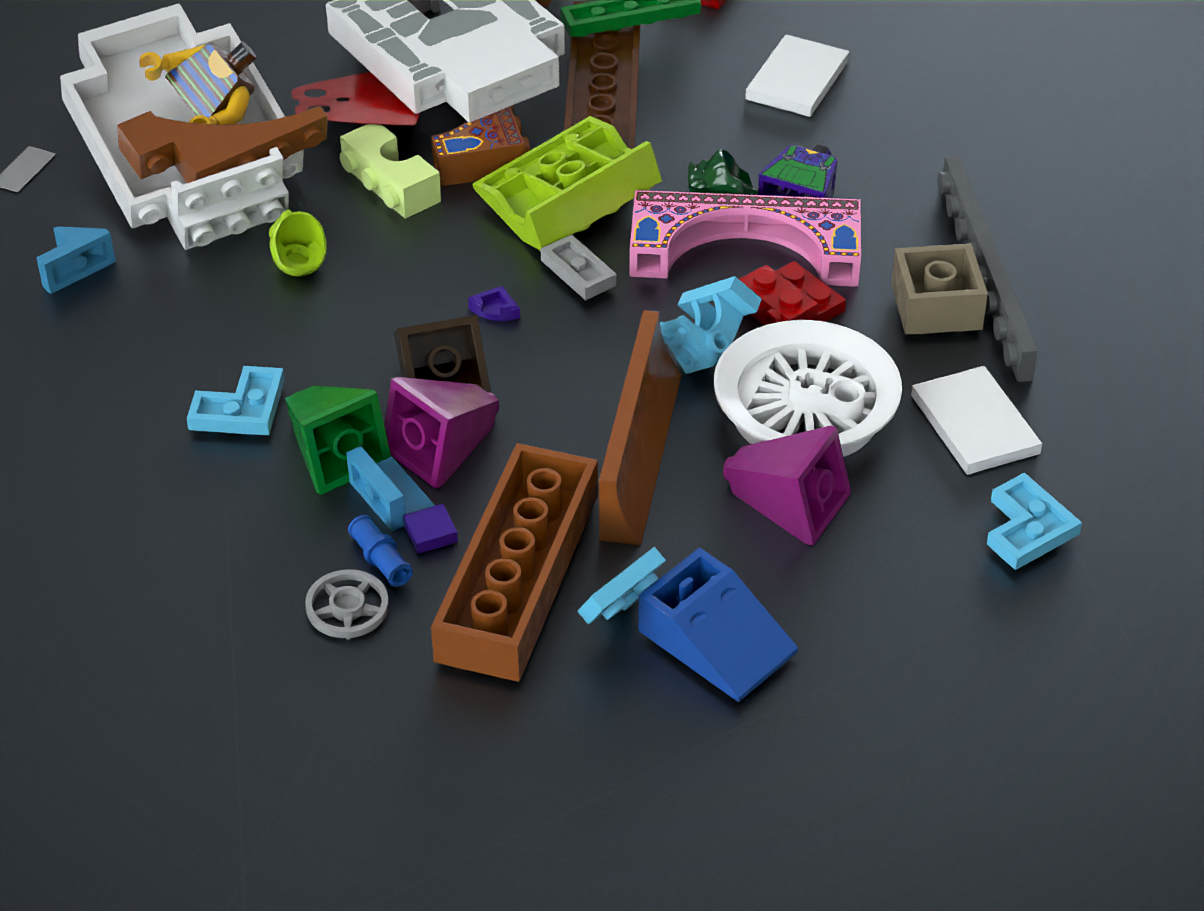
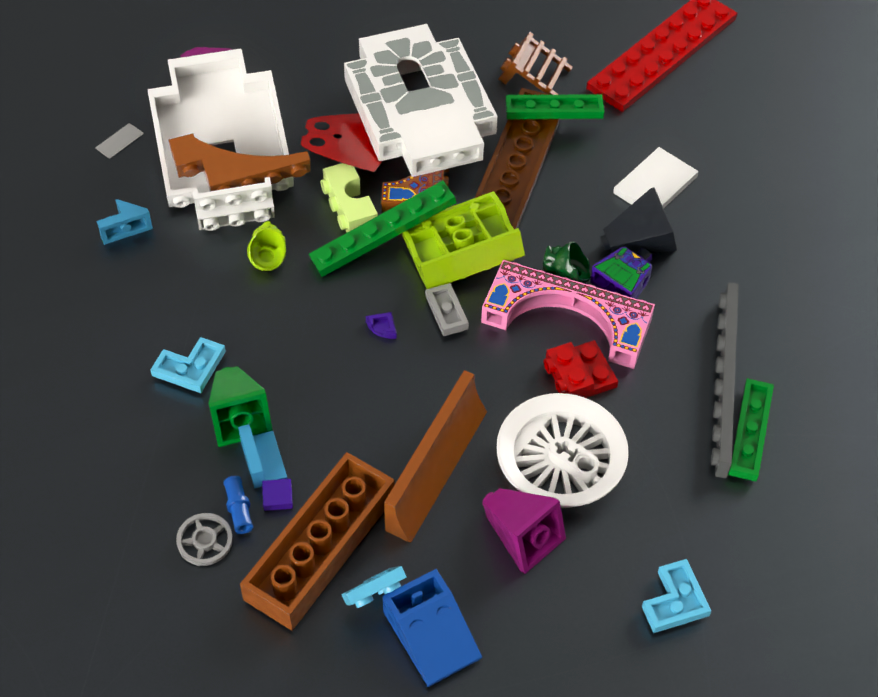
camera: 15 degrees right, 10 degrees up
torso [139,42,257,125] -> none
magenta slope [384,377,499,489] -> none
dark brown slope [394,315,491,392] -> none
medium azure tile [660,276,762,374] -> none
dark tan brick [891,244,988,335] -> none
white tile [911,366,1042,475] -> none
none -> green plate [309,180,457,277]
none -> black slope [601,187,677,254]
none -> green plate [728,378,774,482]

